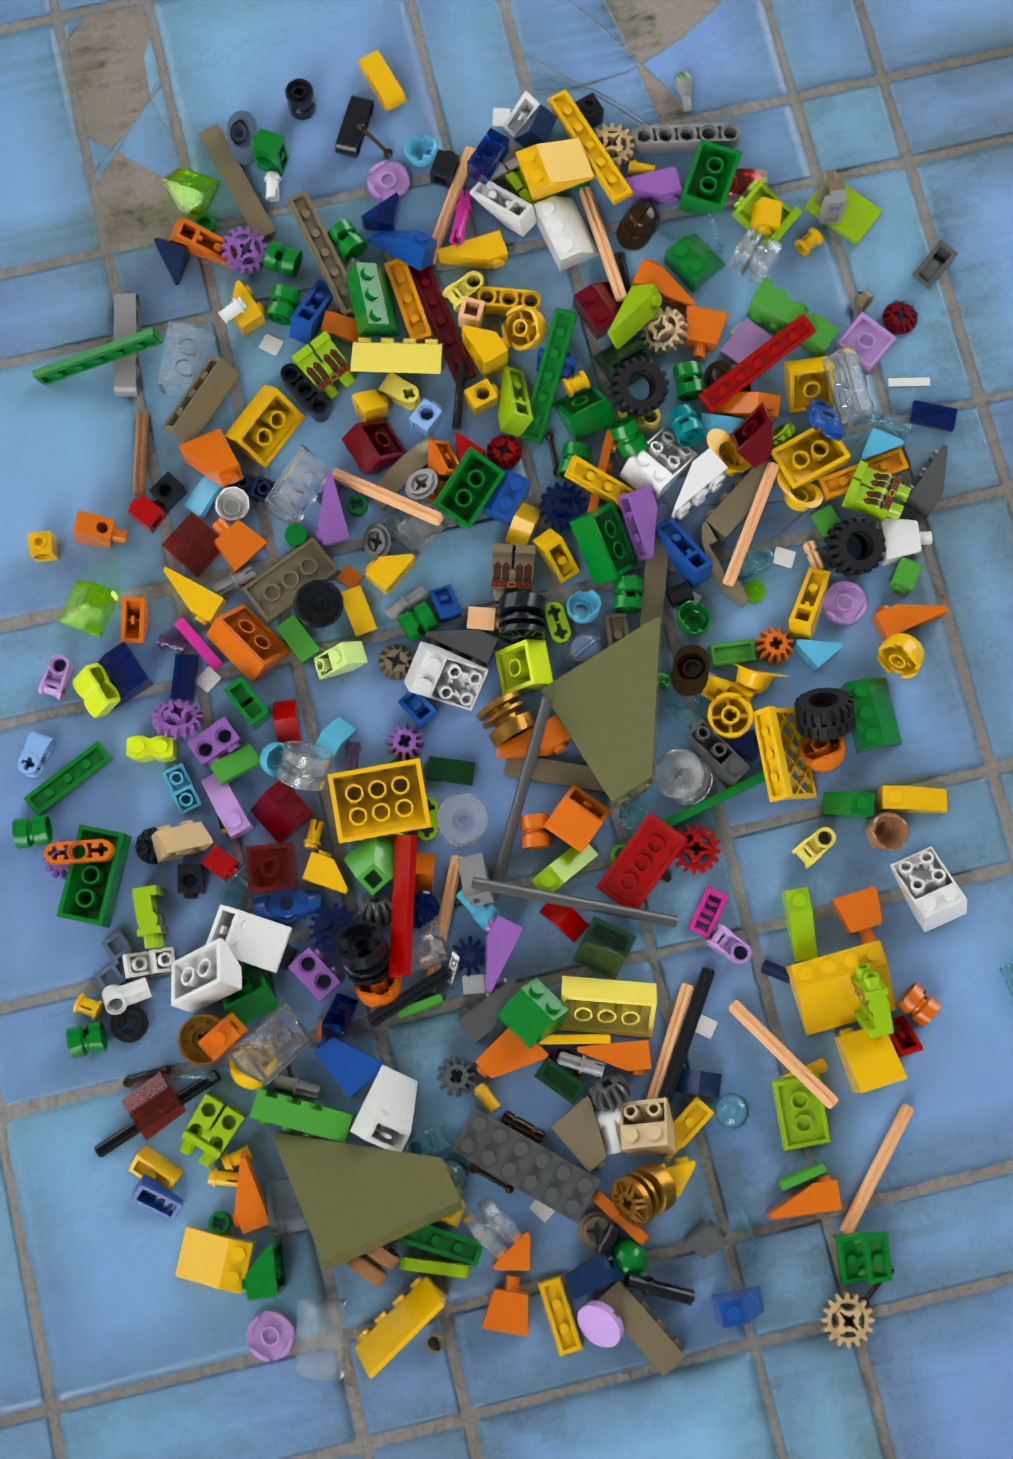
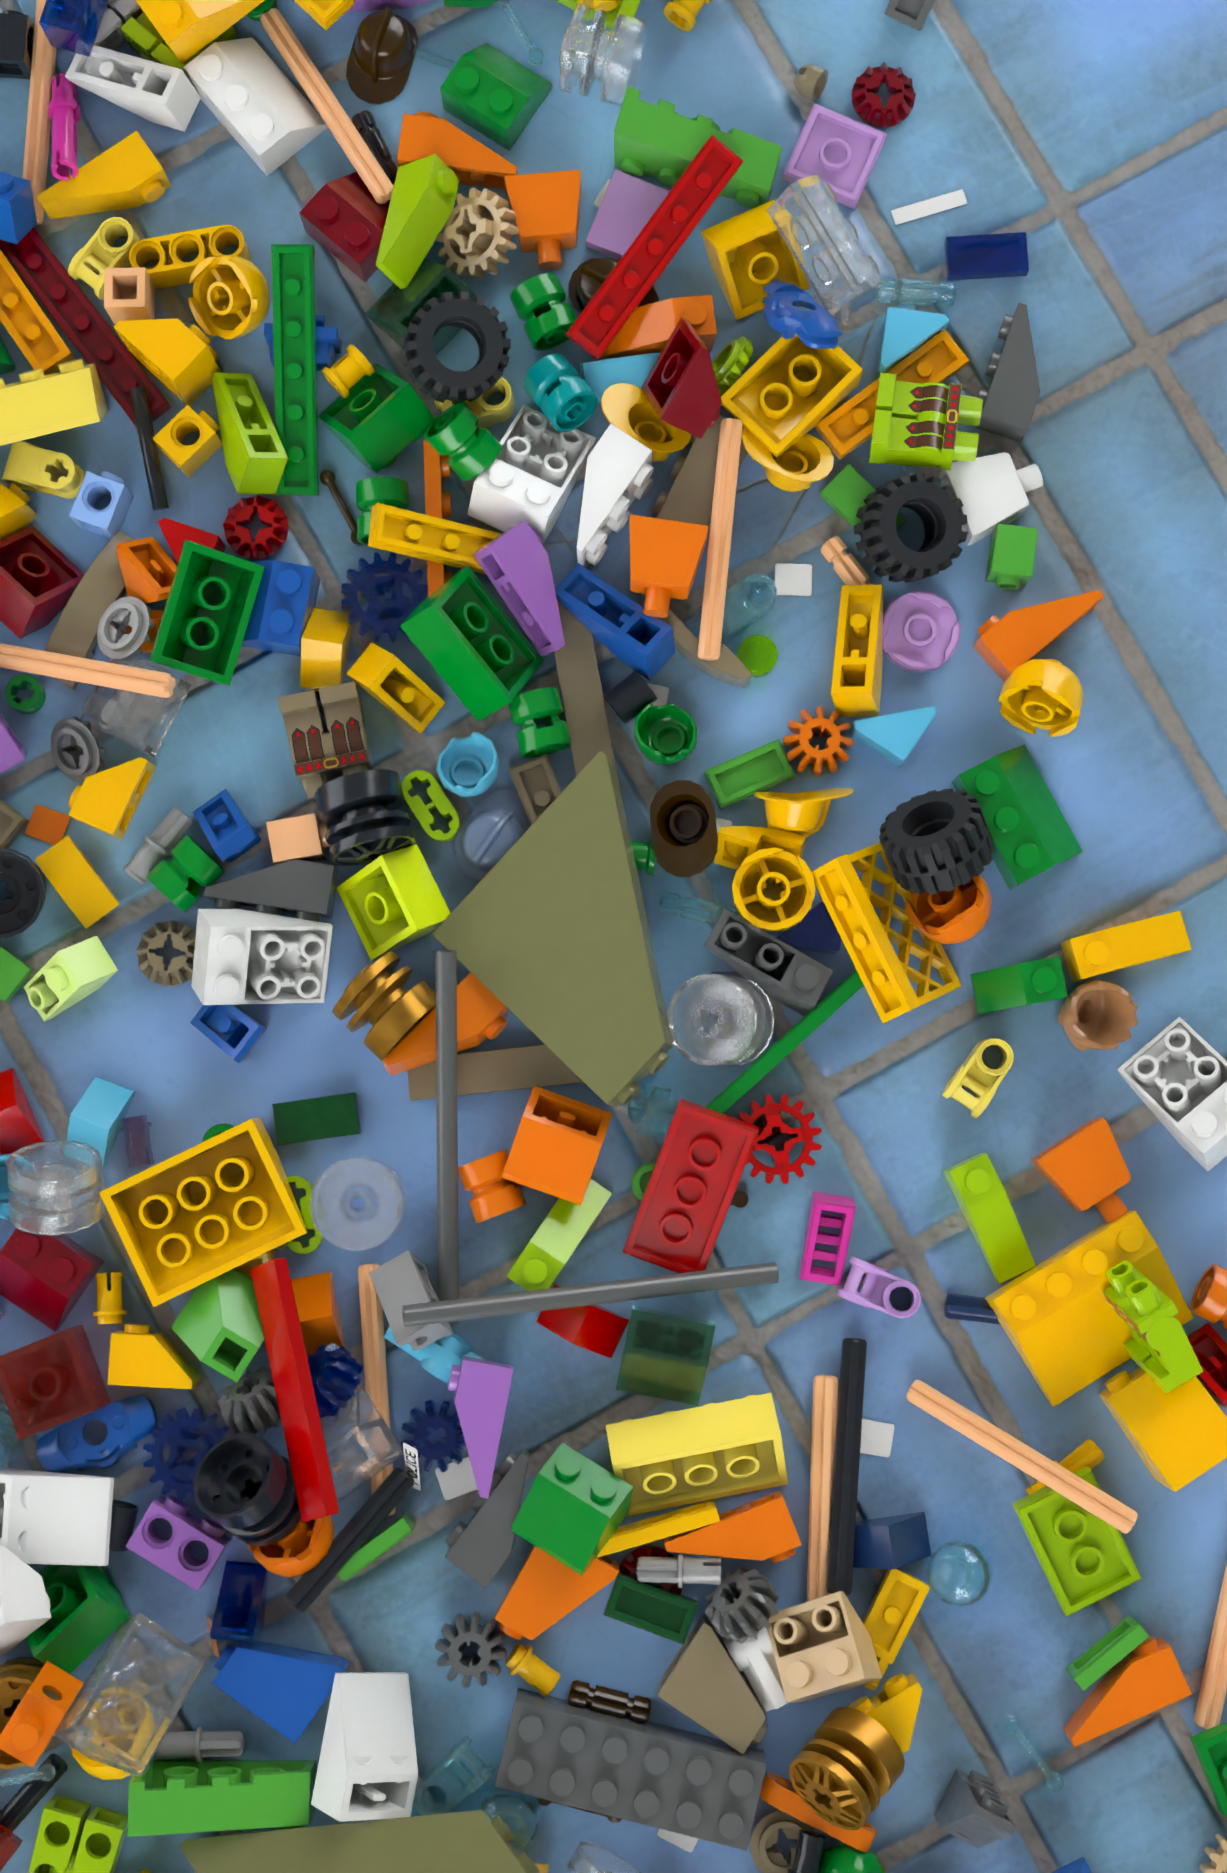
camera: 10 degrees left, 5 degrees up
medium lavender gear [385,723,425,761] -> none
none -> orange torso [629,514,709,618]

